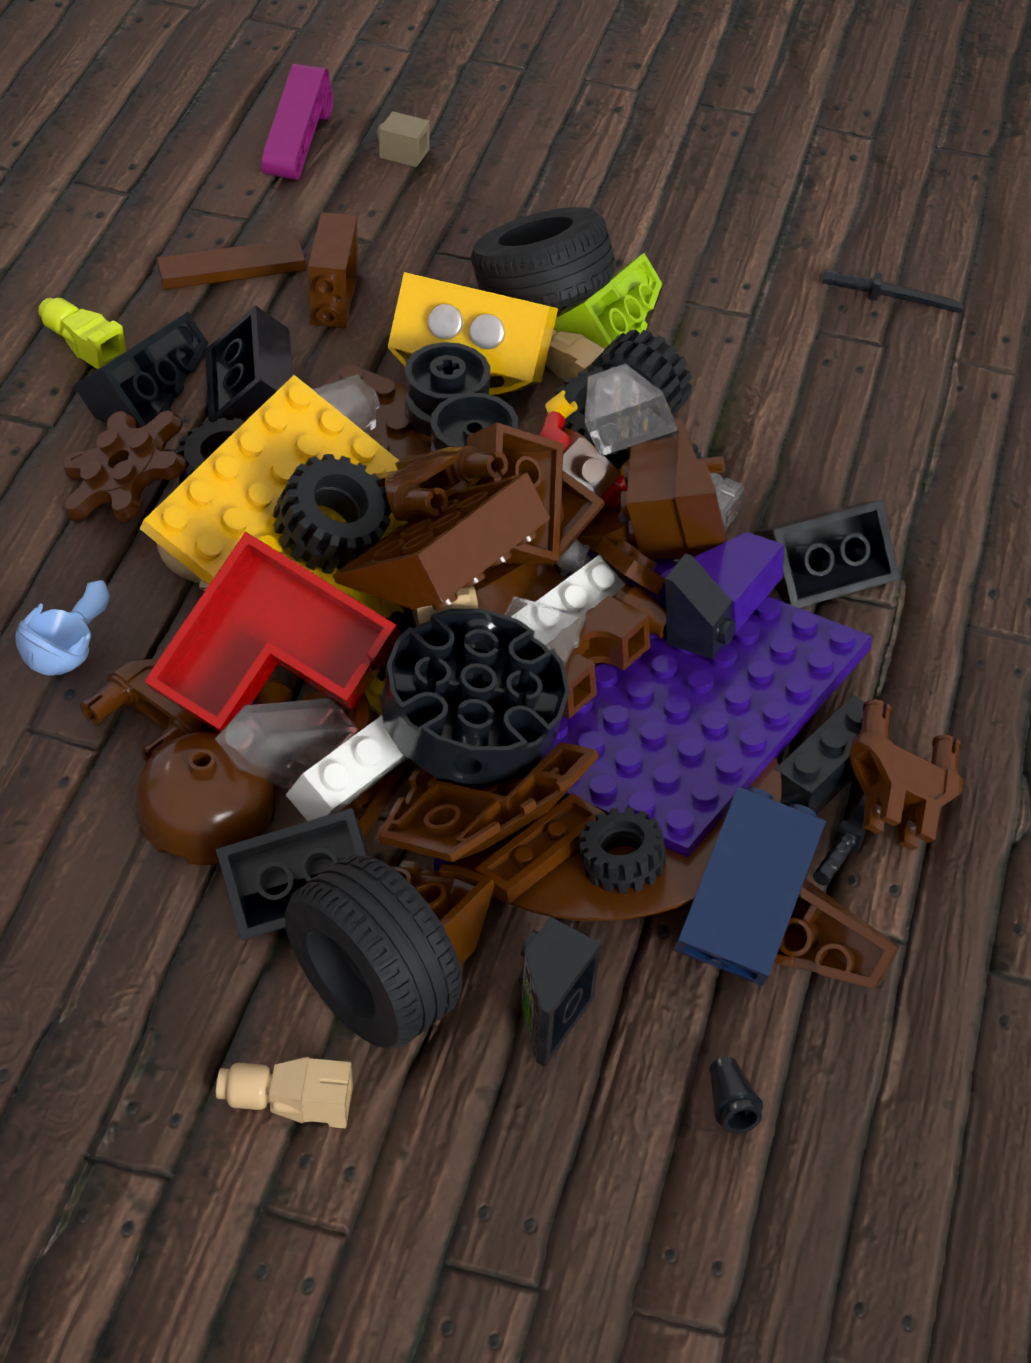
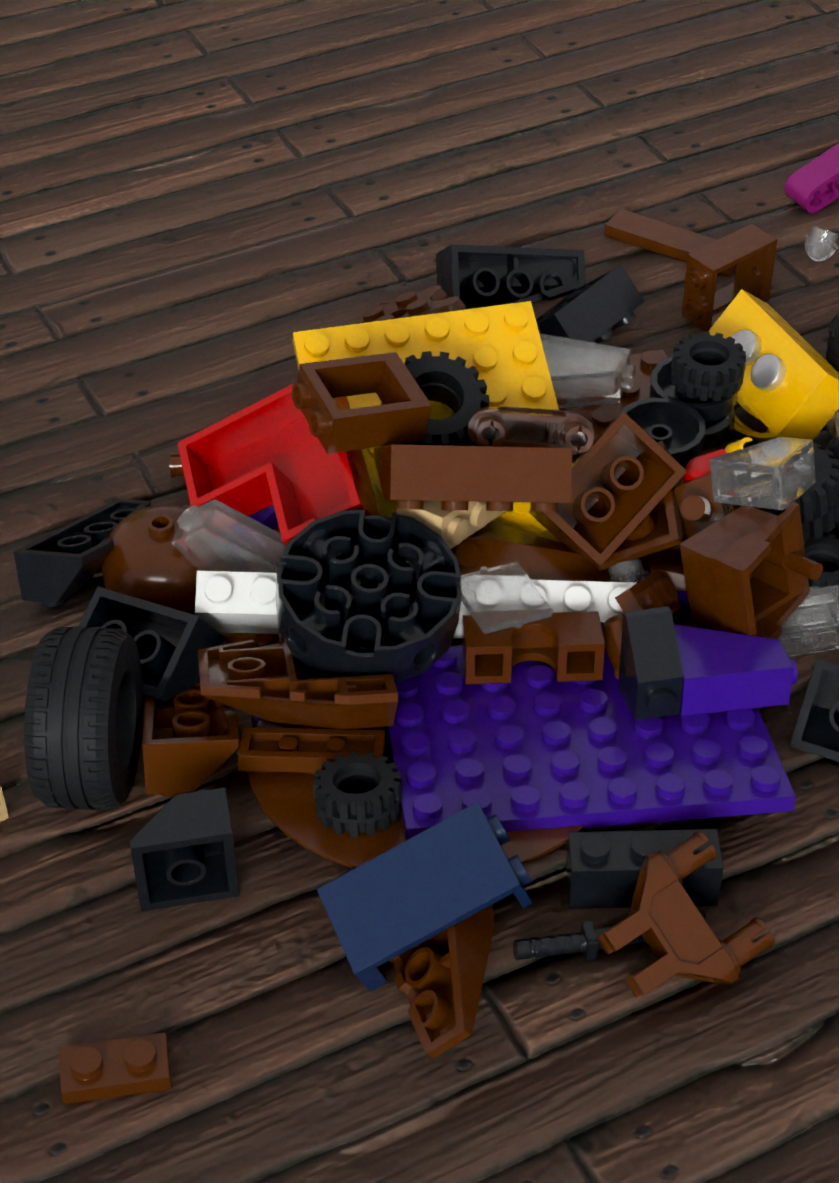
camera: 50 degrees right, 5 degrees down
light blue piece [15,580,110,675] -> none
neon yellow piece [38,298,126,369] -> none
black cone [709,1057,763,1134] -> none
none -> black wedge [13,499,151,607]
none -> reddish brown plate [59,1032,171,1105]
none -> reddish brown window [292,352,432,454]
none -> black tyre [671,332,746,401]
none -> clear plate [805,226,839,261]

